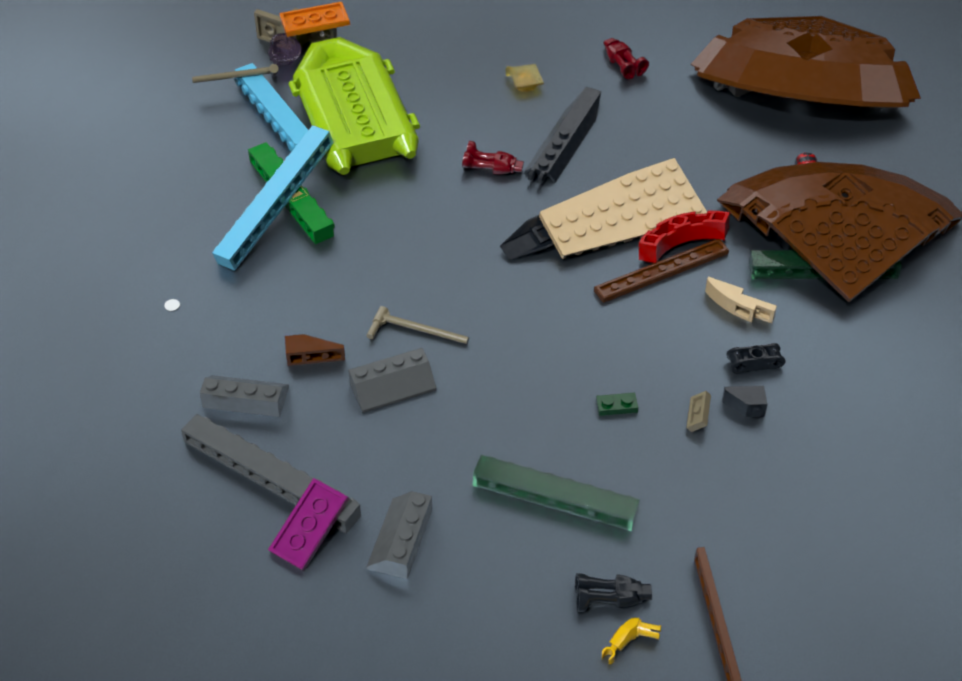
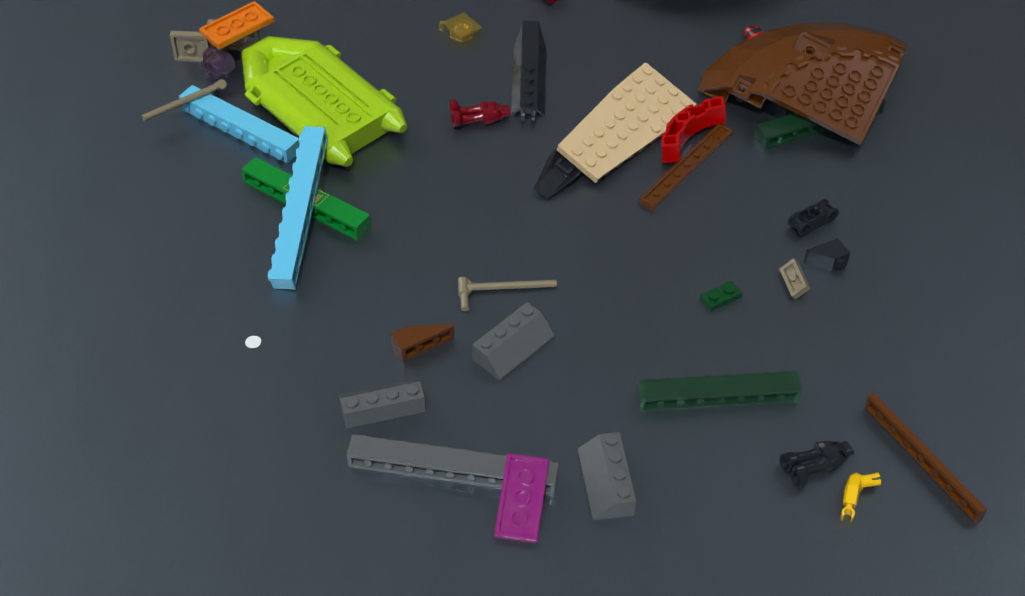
camera: 25 degrees left, 0 degrees up
tan slope [705,277,777,323] -> none

